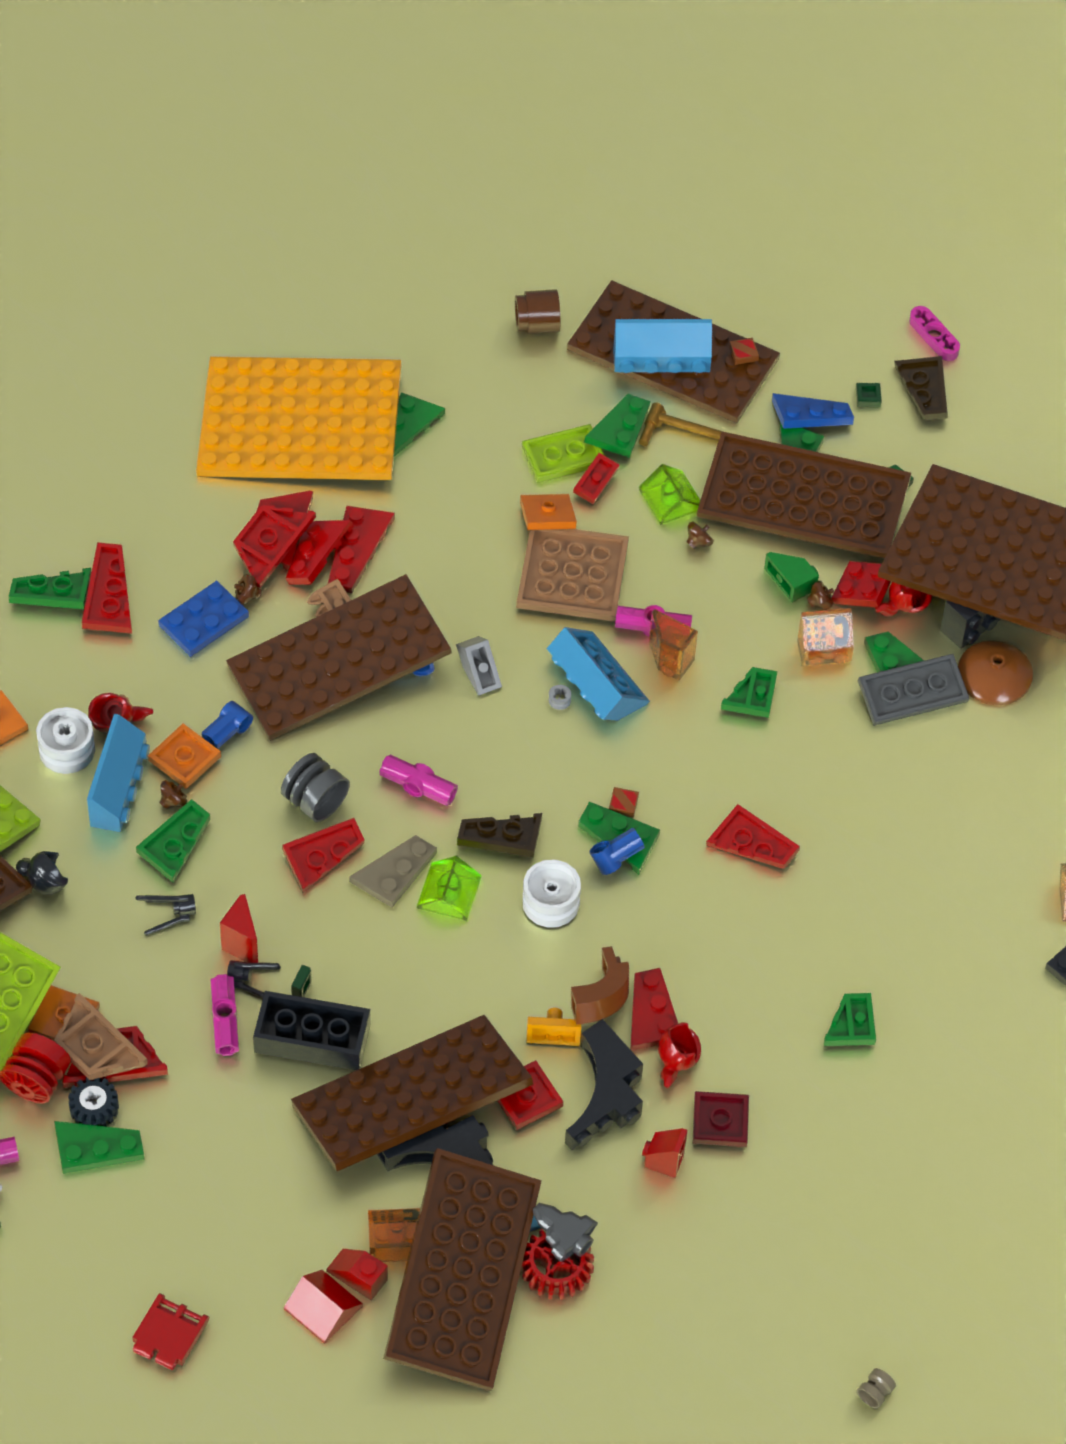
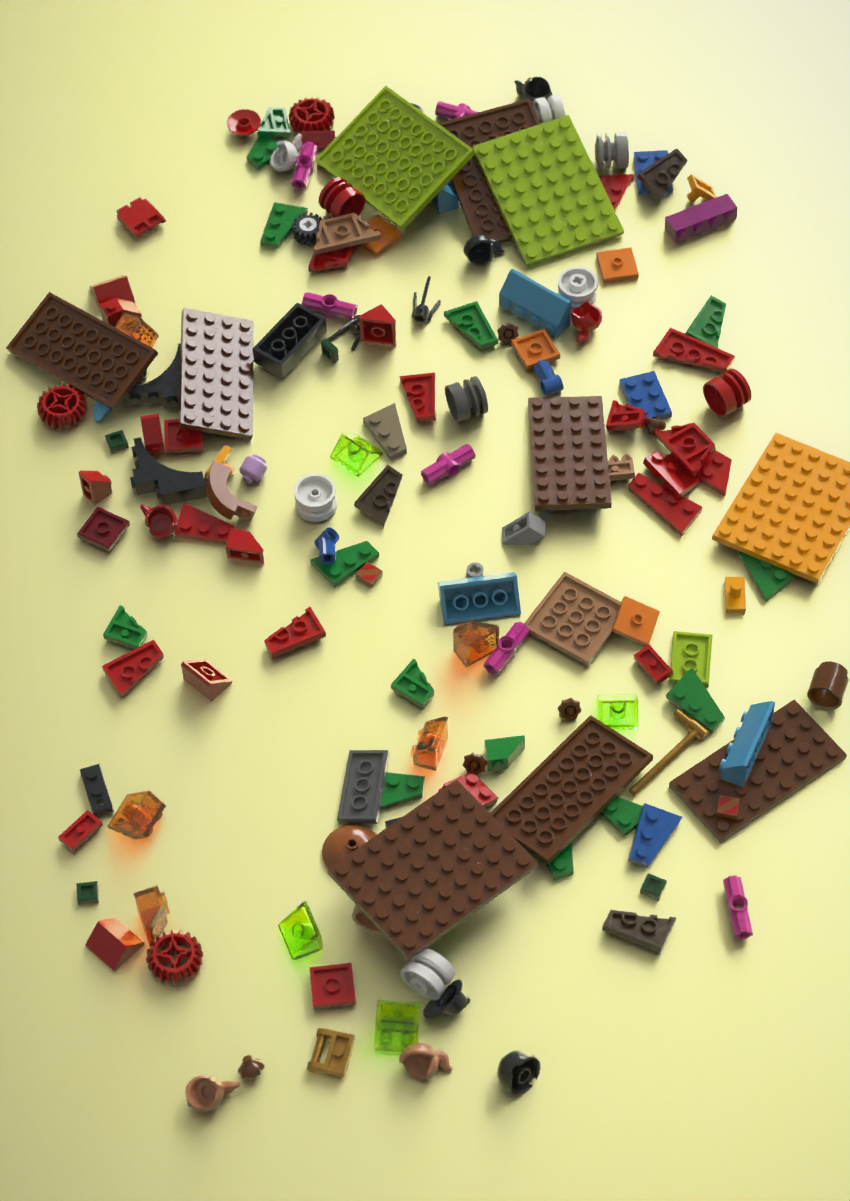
camera: 120 degrees right, 0 degrees up
dark grey rock [532,1203,598,1262] -> none
dark pink beam [909,306,960,361] -> none
none -> red wing [102,640,164,698]
none -> dark green tile [105,430,129,453]
none -> red slope [140,414,165,456]
none -> slope [181,659,233,702]
none -> red slope [226,529,265,564]
none -> lavender head [239,454,267,484]
none -> red wing [606,400,646,431]
none -> red wheel [703,368,752,417]
none -> dark pink piece [723,875,753,940]
none -> light orange tile [724,577,746,613]

